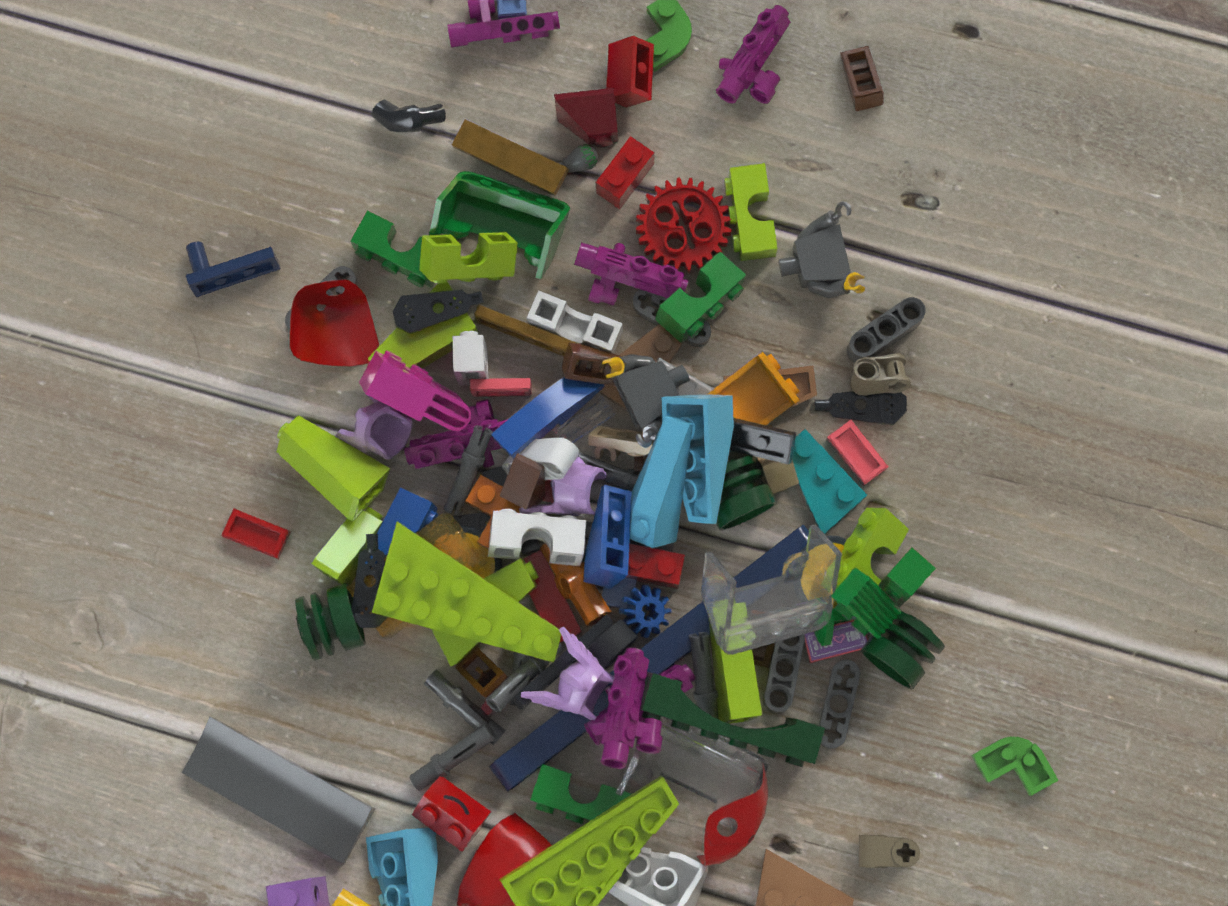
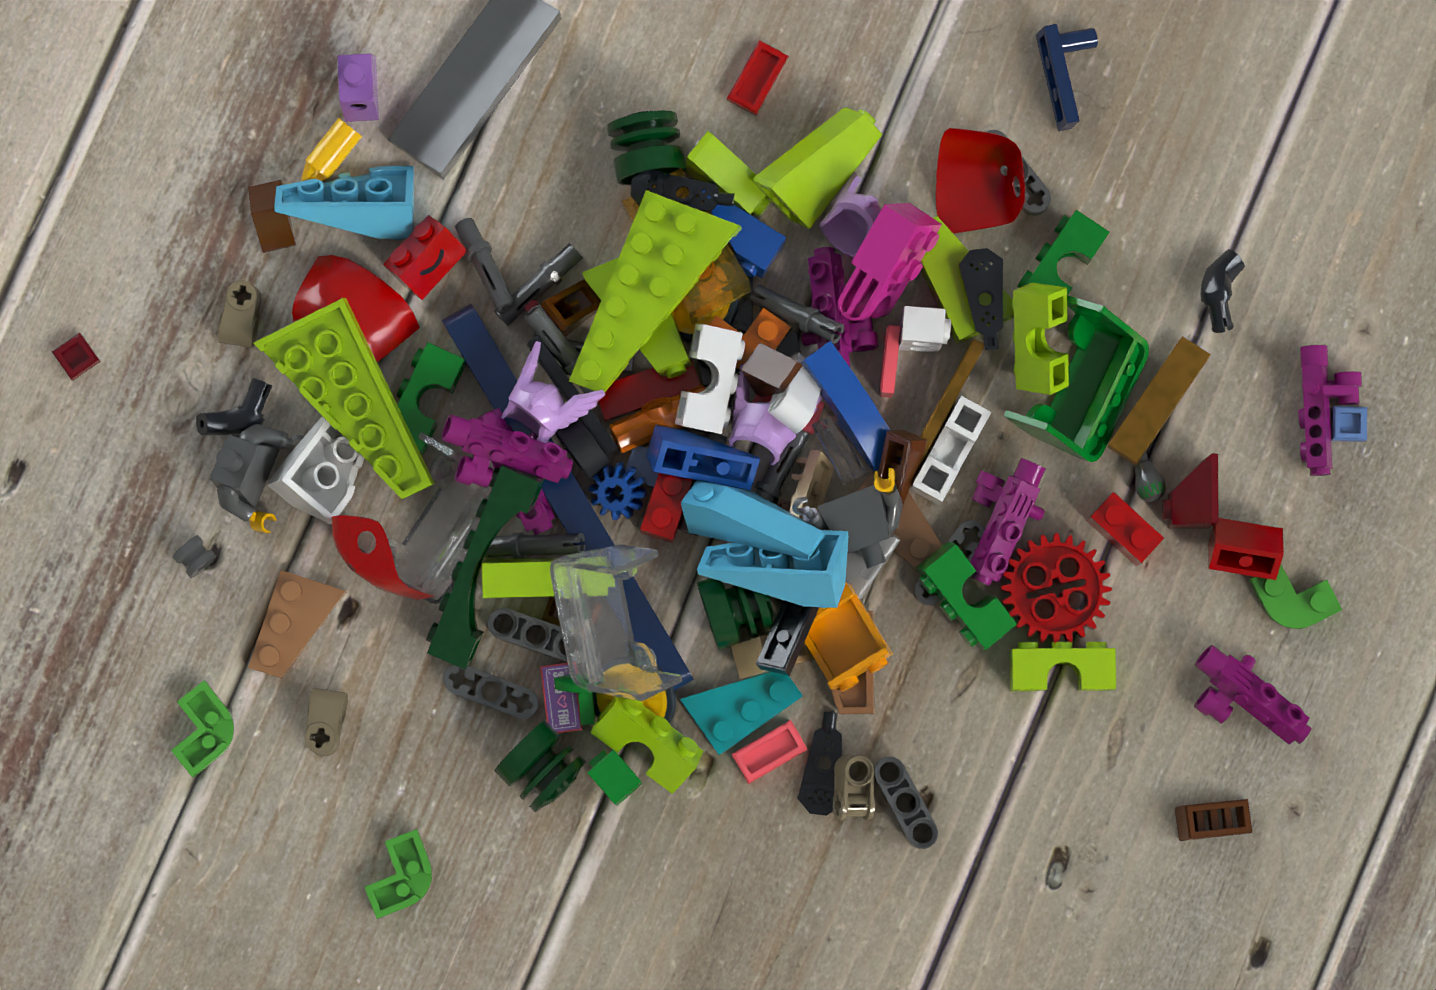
camera: 90 degrees right, 5 degrees up
dark grey torso [778,201,865,298] -> none
green brick [830,568,901,639] -> none

